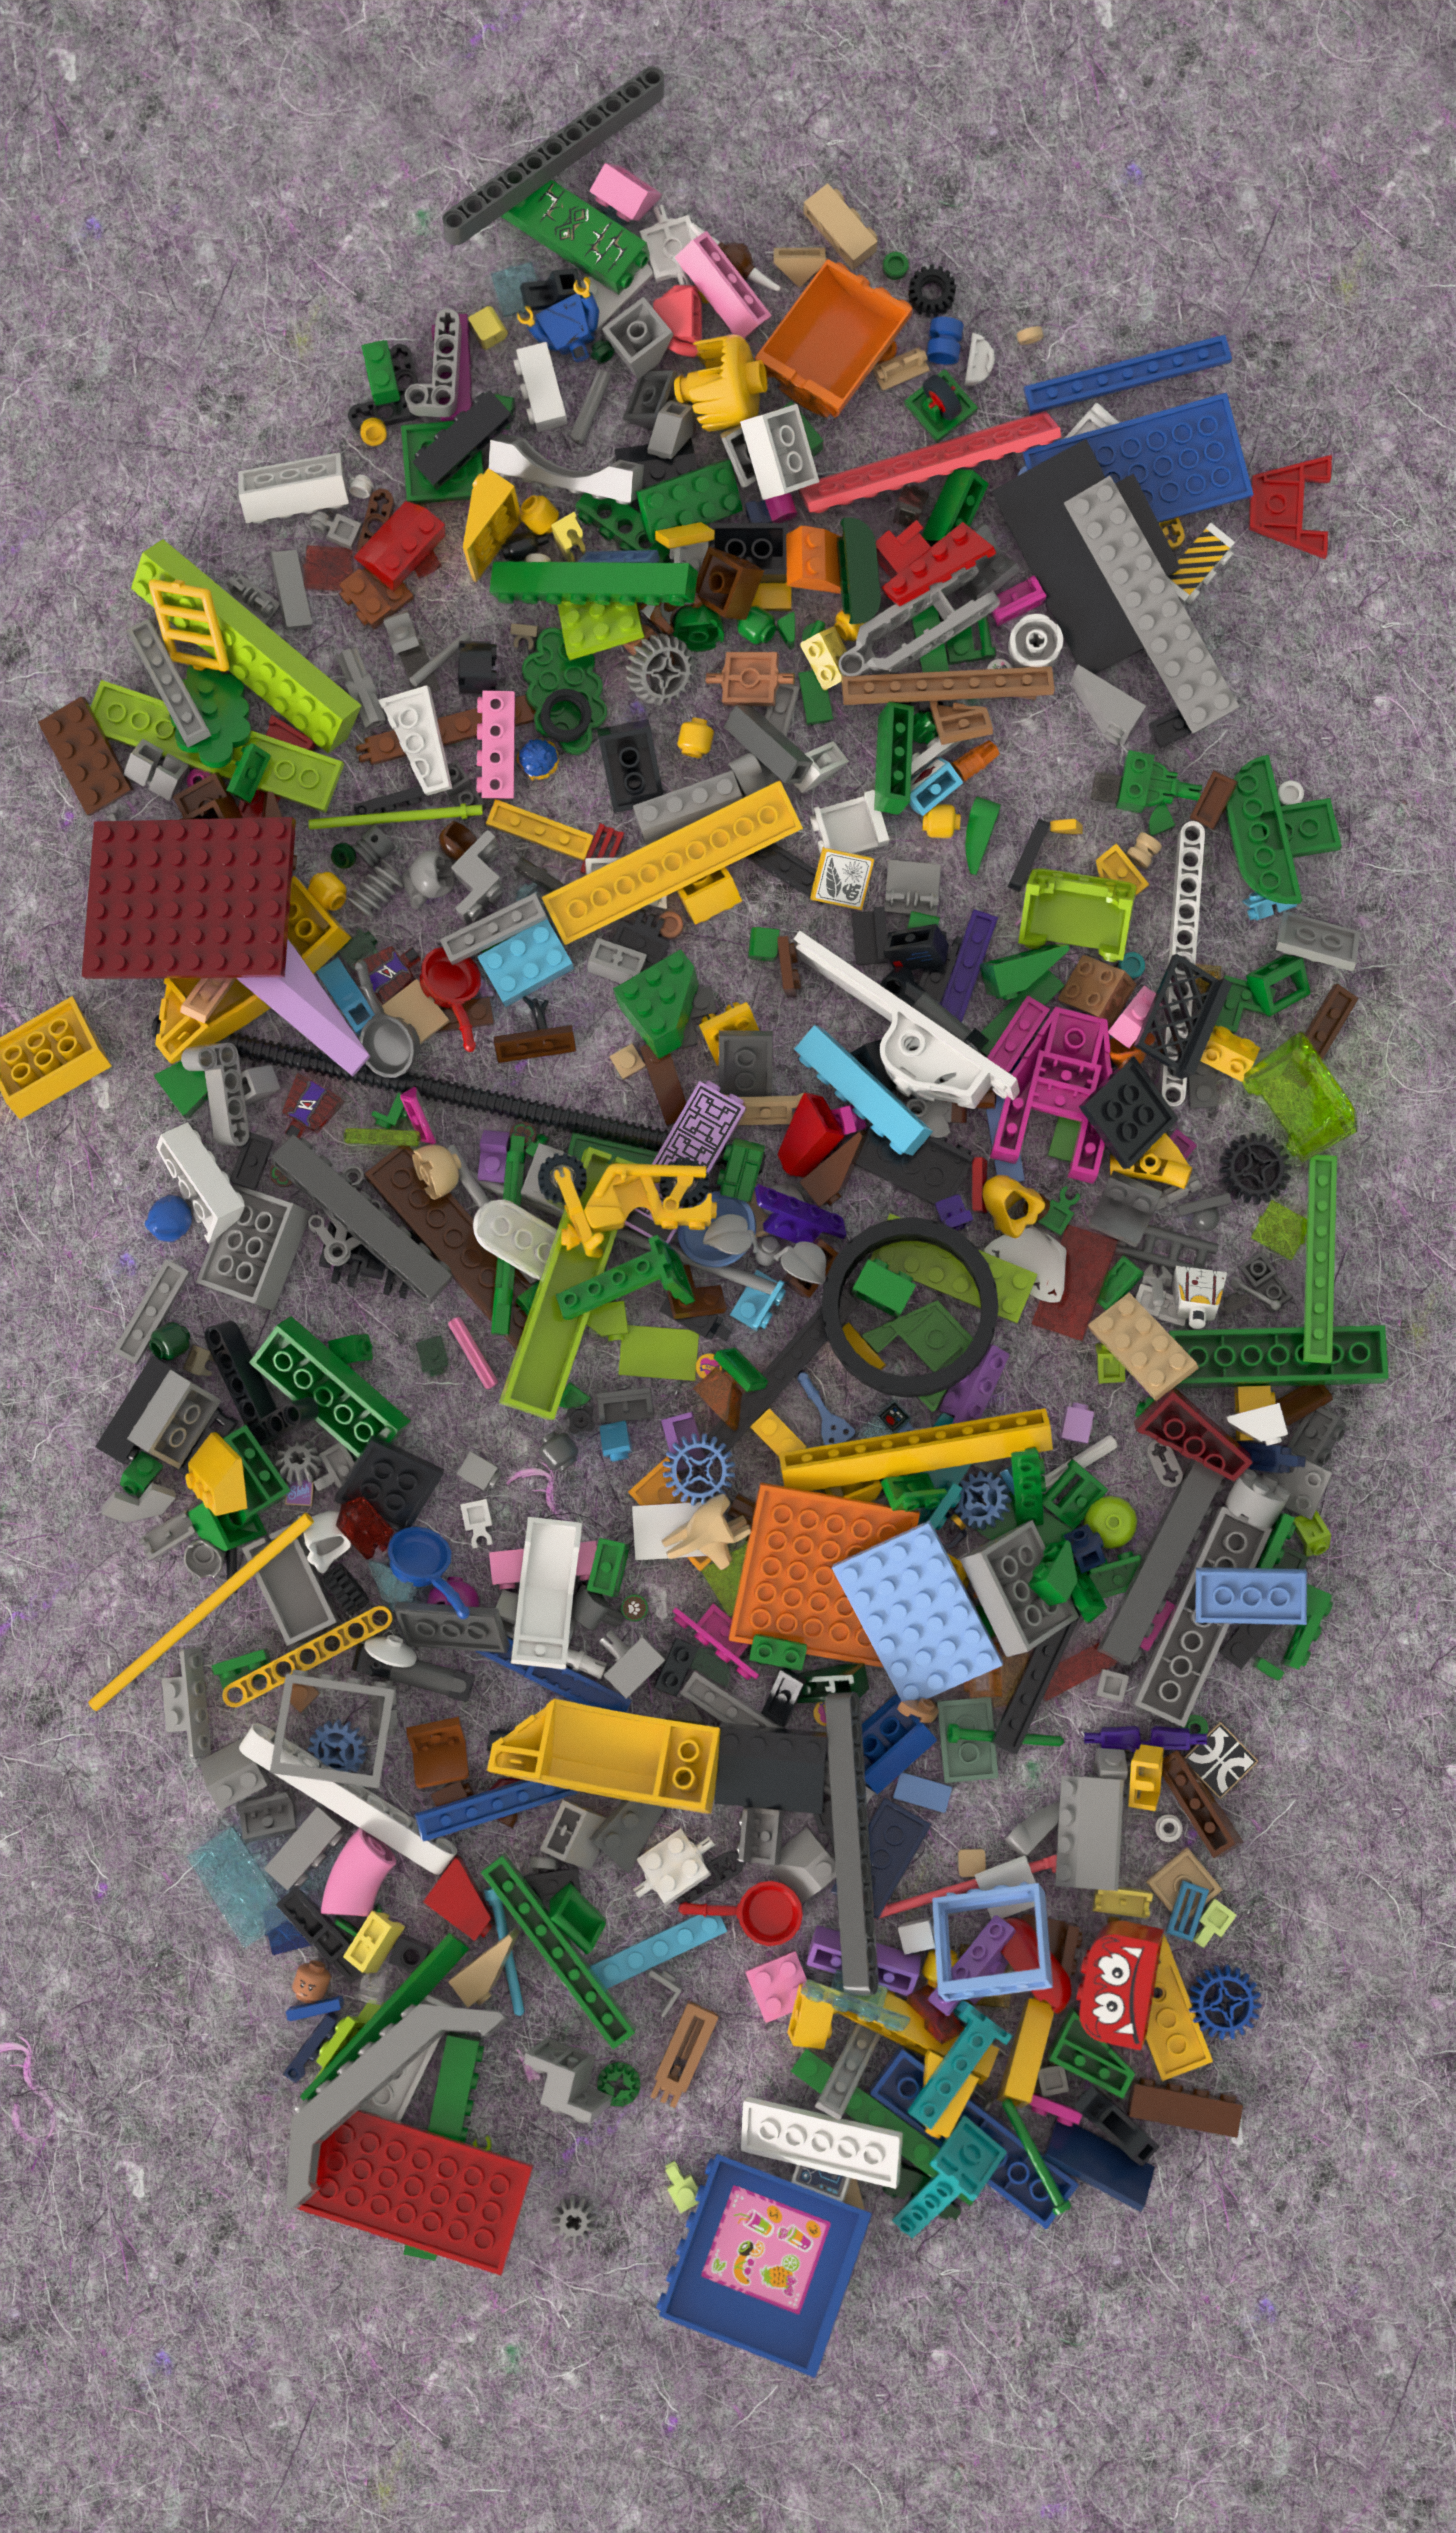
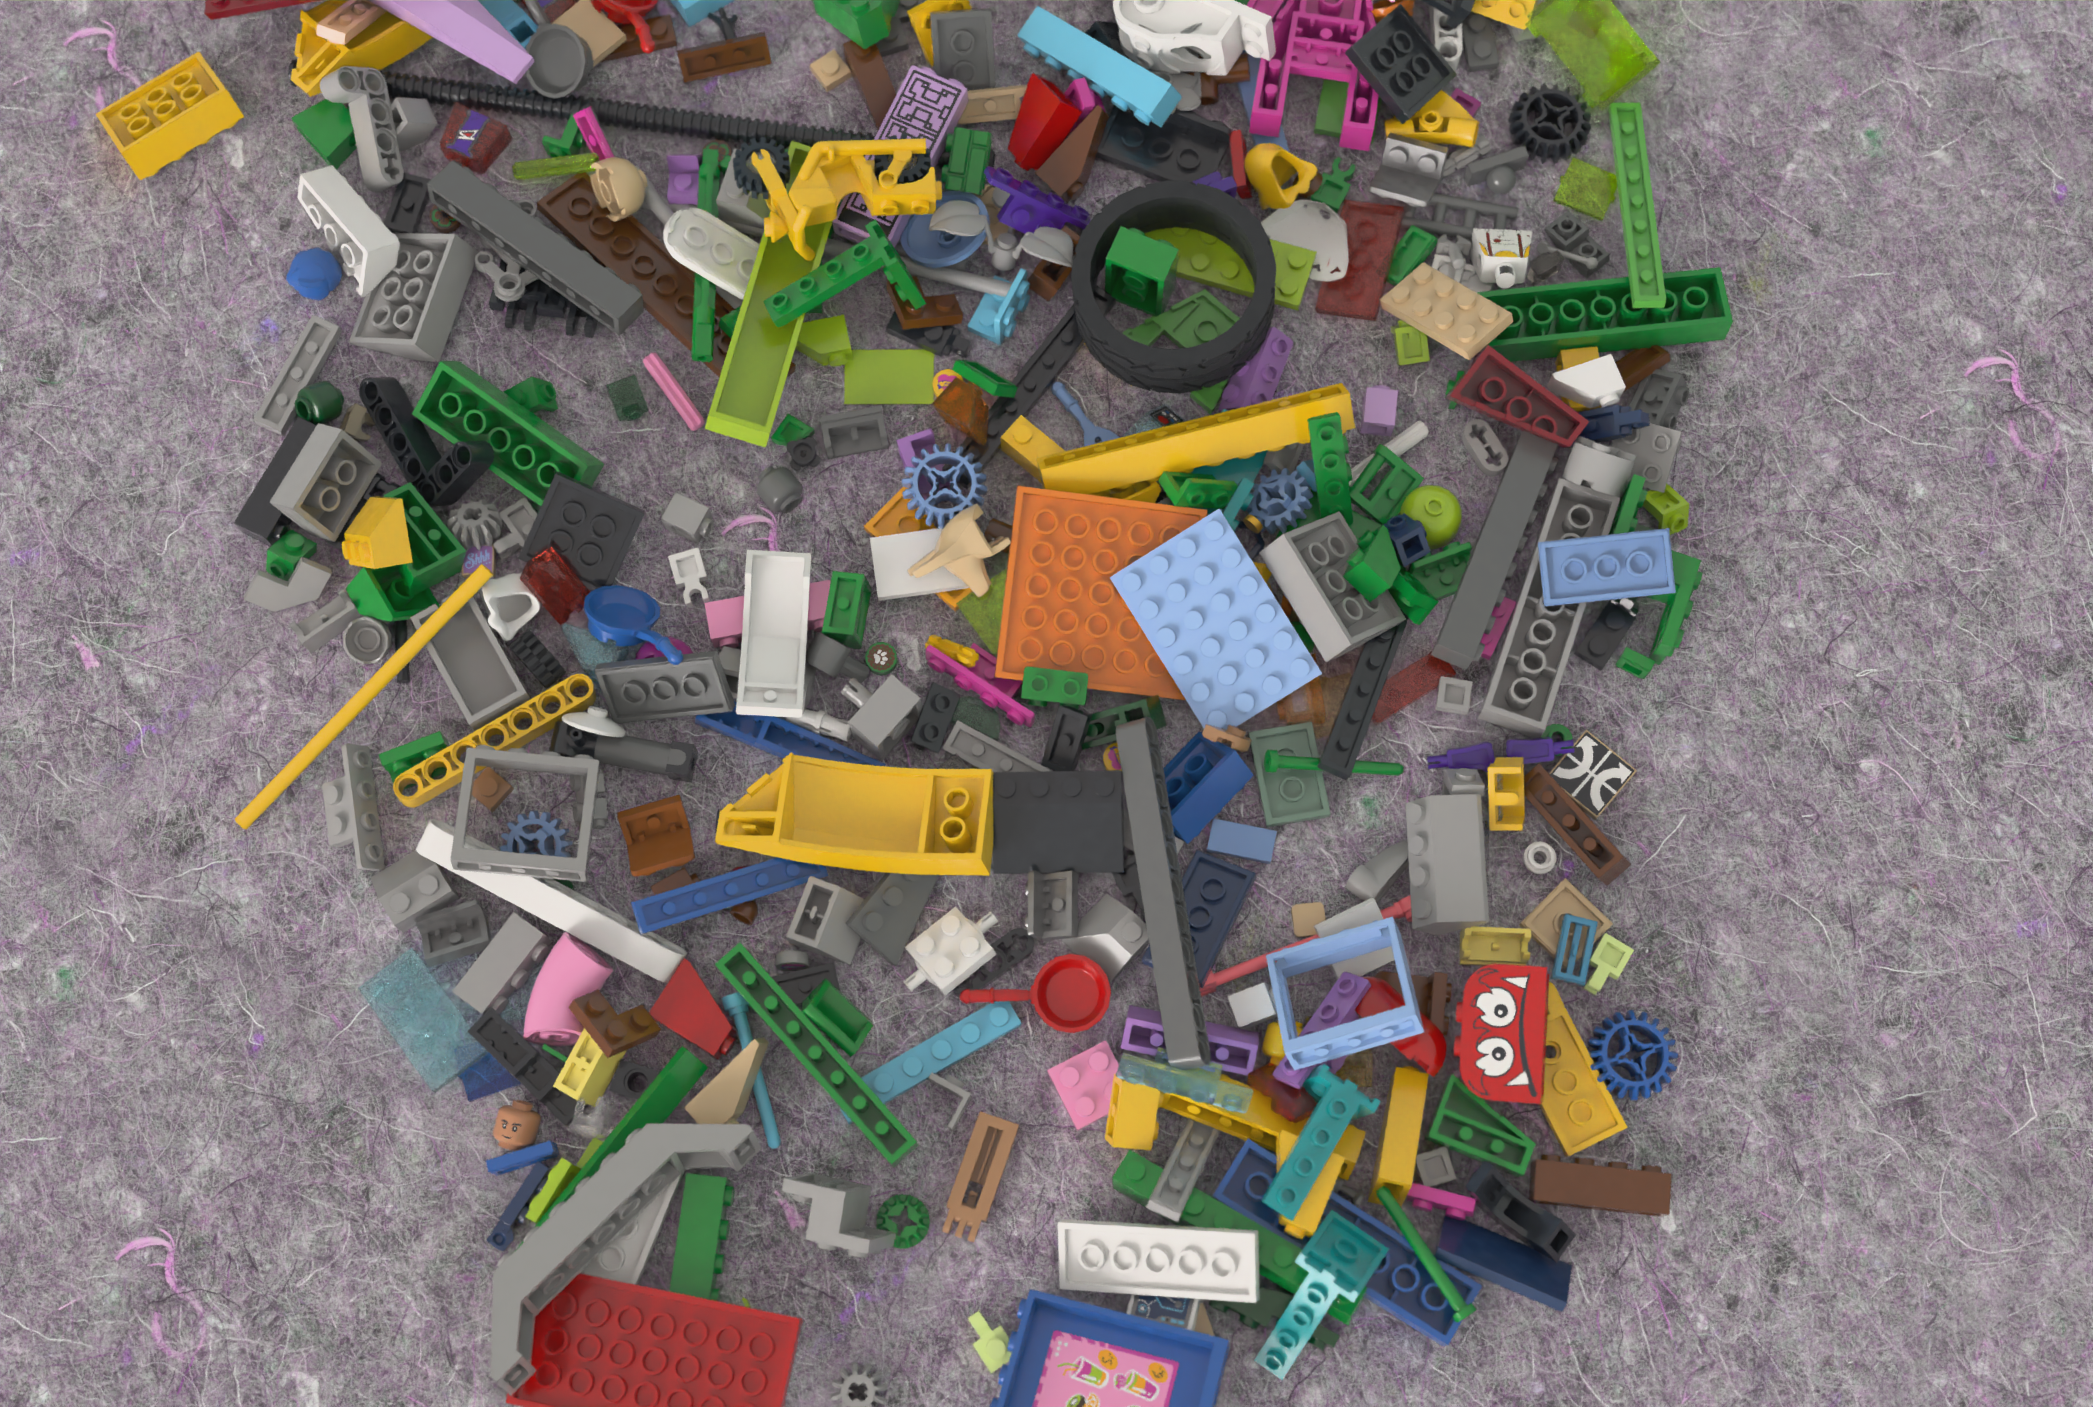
camera: 10 degrees left, 10 degrees down
dark azure slope [599,1420,633,1462] -> none
none -> reddish brown plate [568,990,661,1058]
none -> yellow axle [925,635,979,668]

